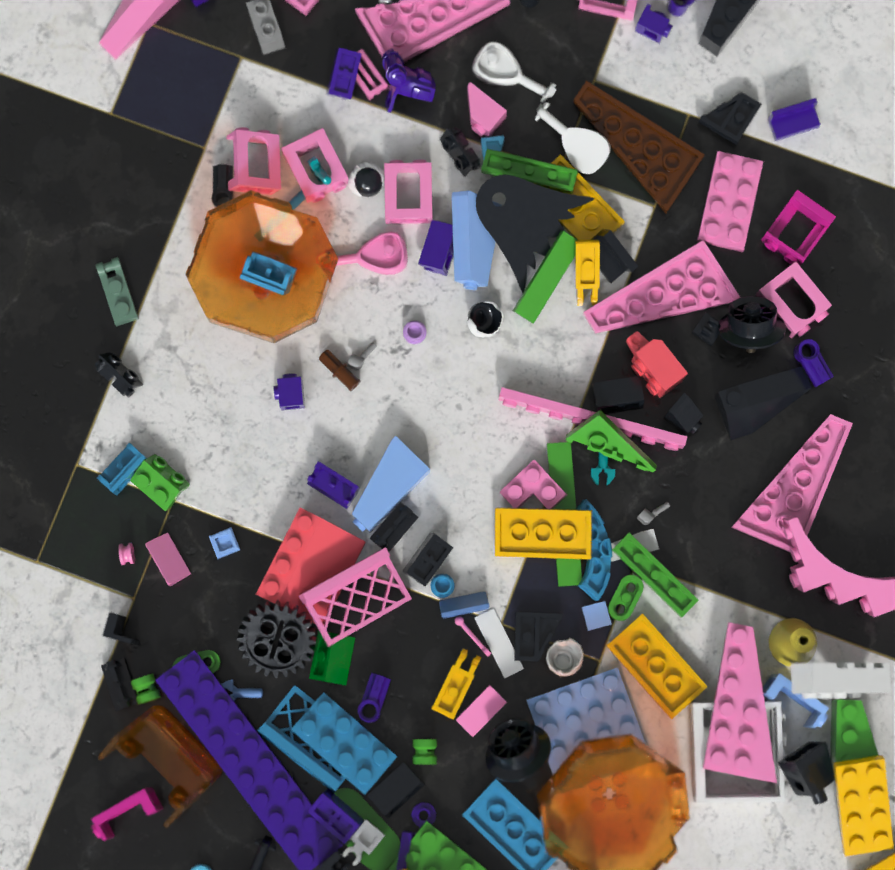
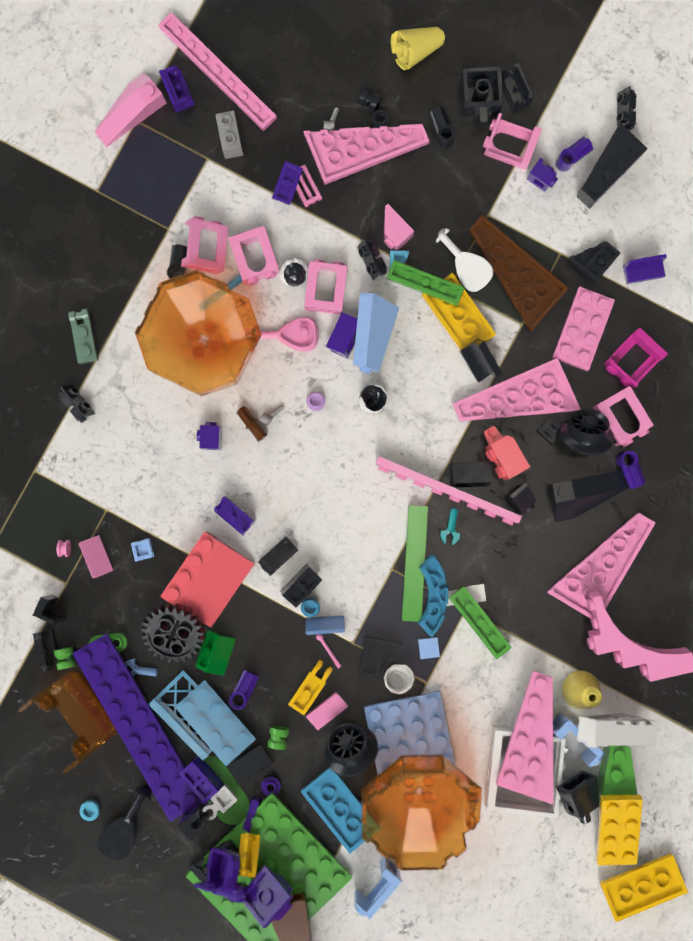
camera: 10 degrees right, 5 degrees up
dark pink panel [92,787,163,841] -> none
dark azure hinge [97,443,147,495] -> none
bright green bracket [130,454,190,511] -> none
dark azure hinge [240,252,298,295] -> none
bright pink fence [298,547,412,646] -> none
teal bar [307,156,332,185] -> none
light blue slope [352,436,430,533] -> none
dark purple piece [382,49,435,113] -> none
white piece [472,42,557,102] -> none
white sticker [475,608,524,678] -> none
black piece [476,175,595,293] -> none
yellow plate [495,507,592,559] -> none
bright pink plate [500,460,567,509] -> none
bright green tile [513,230,577,324] -> none
bright green wing [565,410,657,473] -> none
yellow hinge [575,240,600,306] -> none
yellow plate [606,613,708,719] -> none
bright green plate [608,575,644,621] -> none
light grey hand [637,502,670,525] -> none

